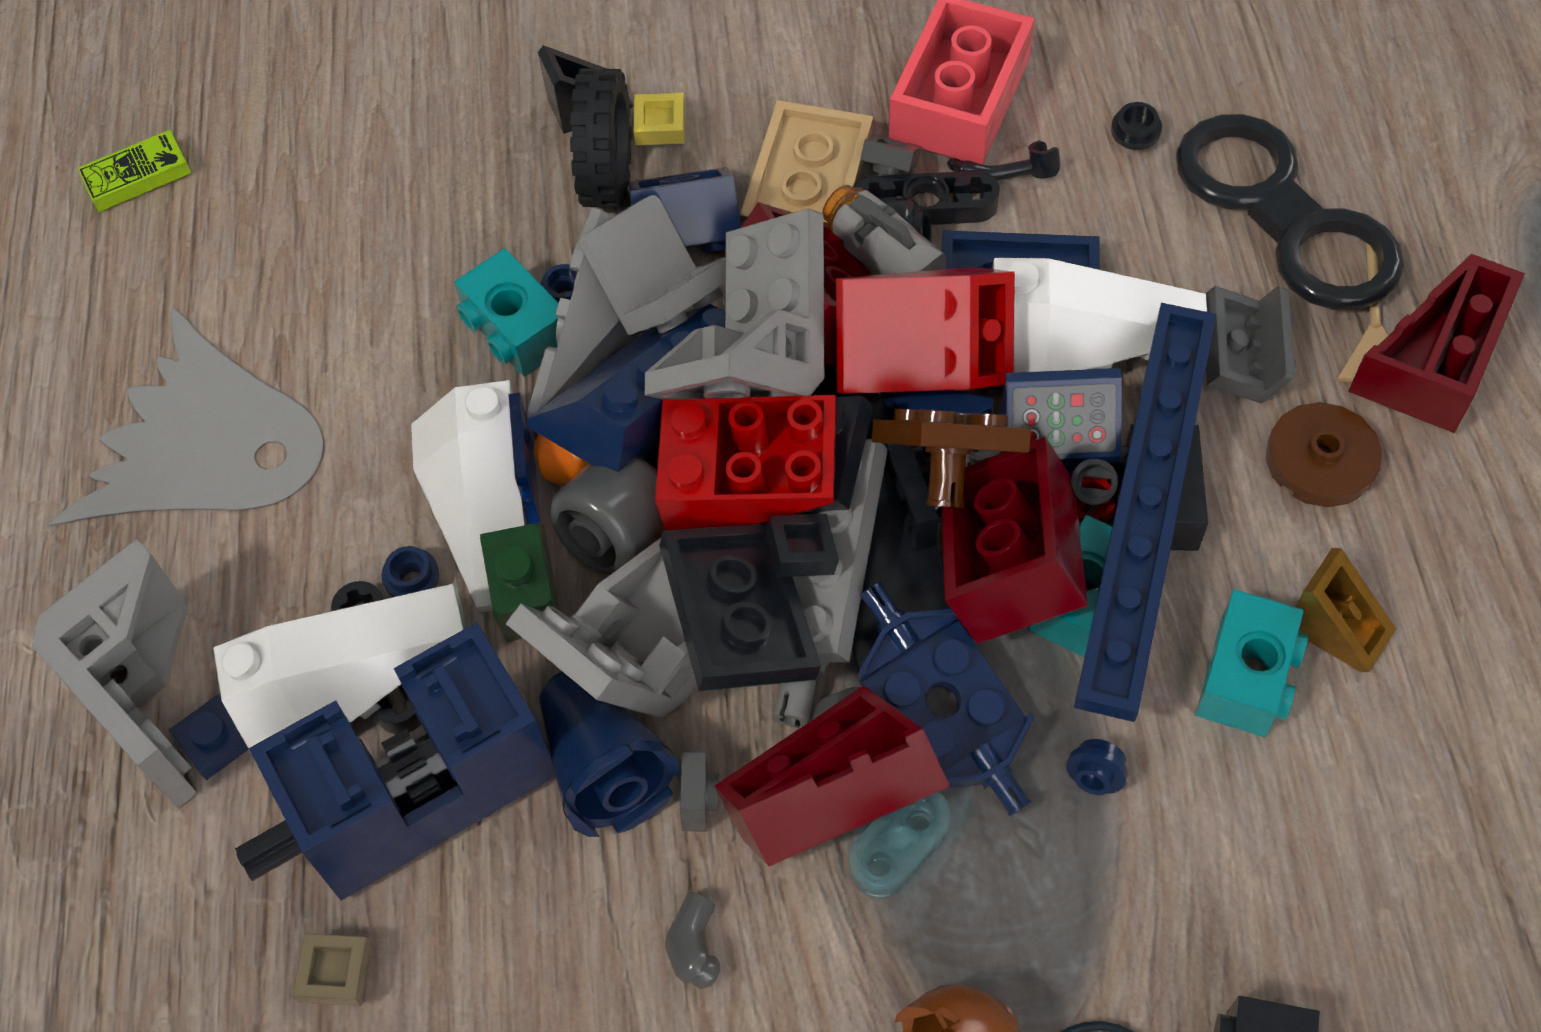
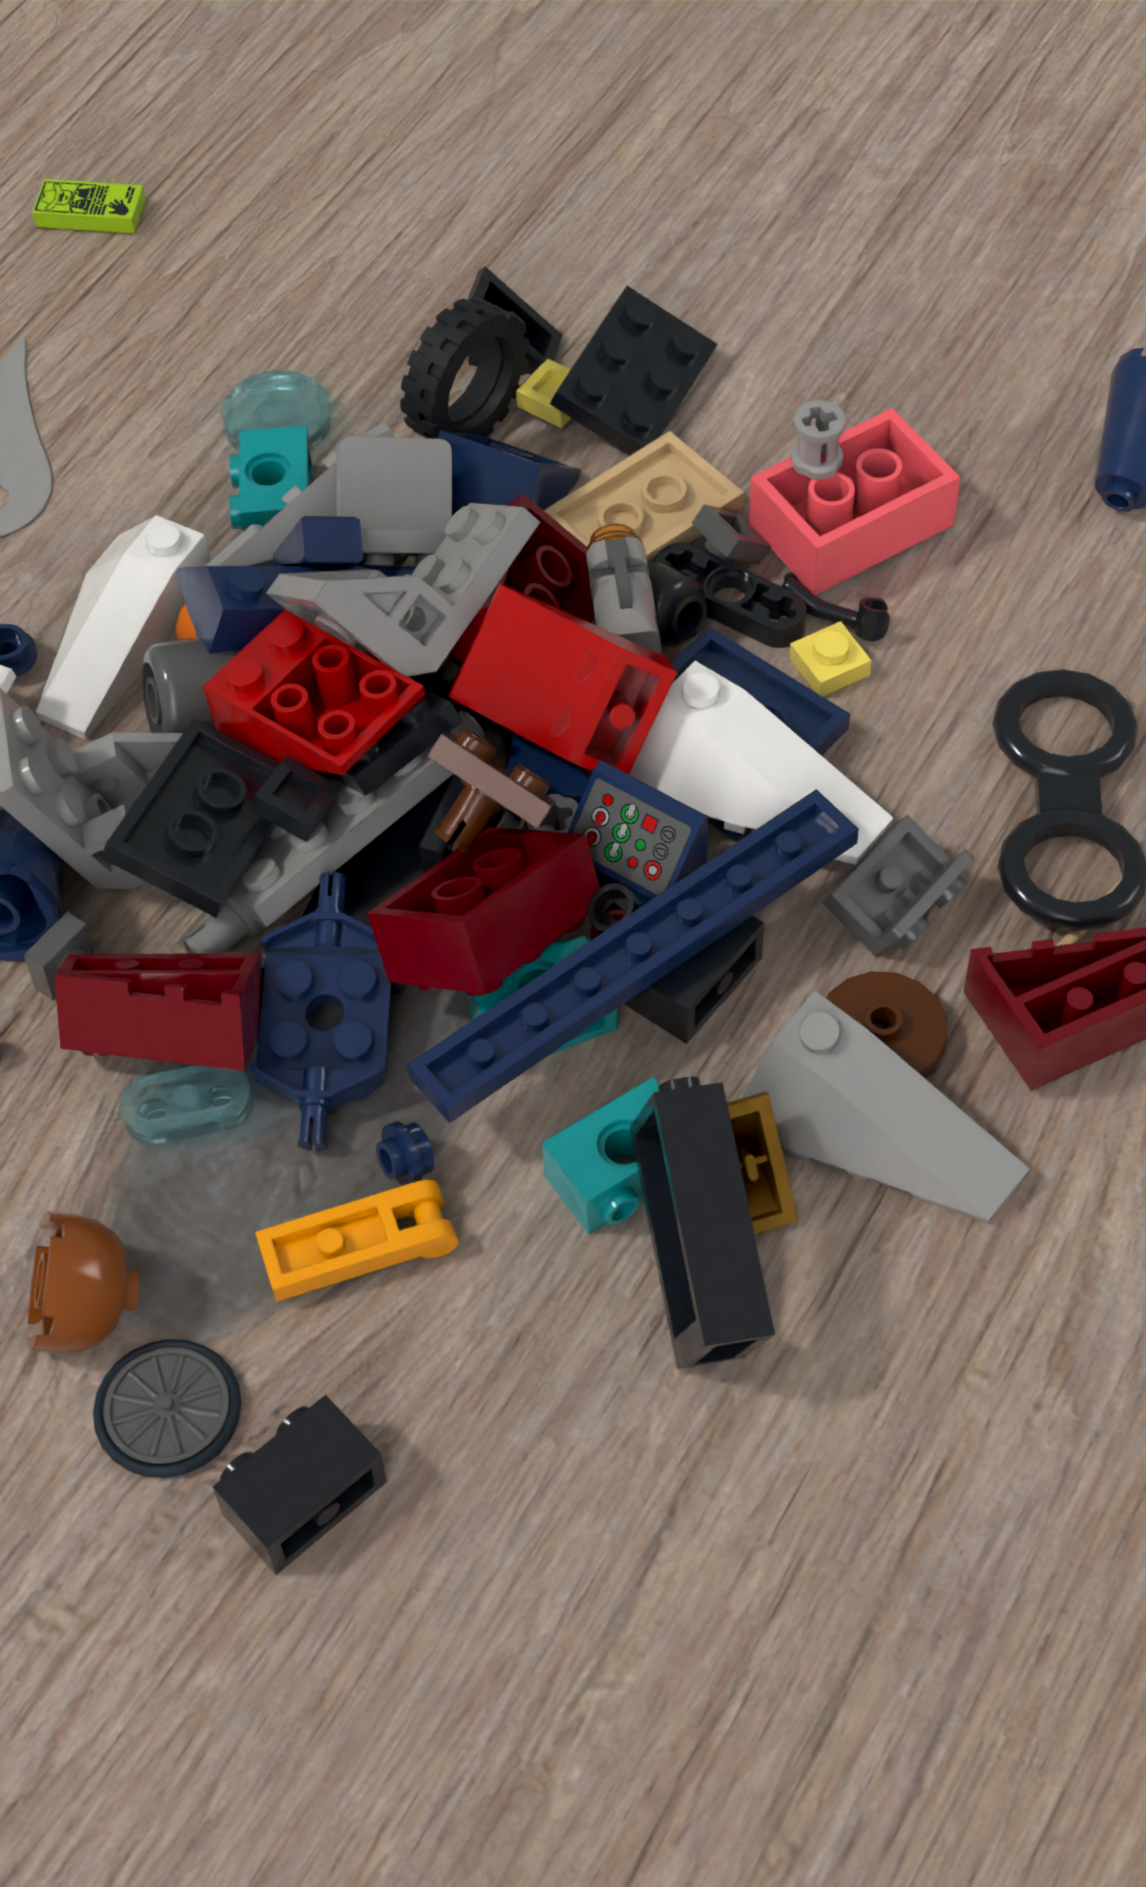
camera: 35 degrees right, 5 degrees down
dark green torso [480,523,560,642] -> none
clear blue piece [508,393,540,524] -> none
black plate [1111,102,1162,150] -> none
none -> clear light blue tile [221,370,332,451]
none -> light orange plate [255,1179,459,1302]
none -> dark blue slope [273,516,363,566]
none -> black plate [550,286,718,456]
none -> black piece [629,1077,775,1369]
none -> light grey wedge [742,990,1030,1224]
none -> light yellow plate [789,621,872,697]
none -> light grey bush [791,400,846,480]

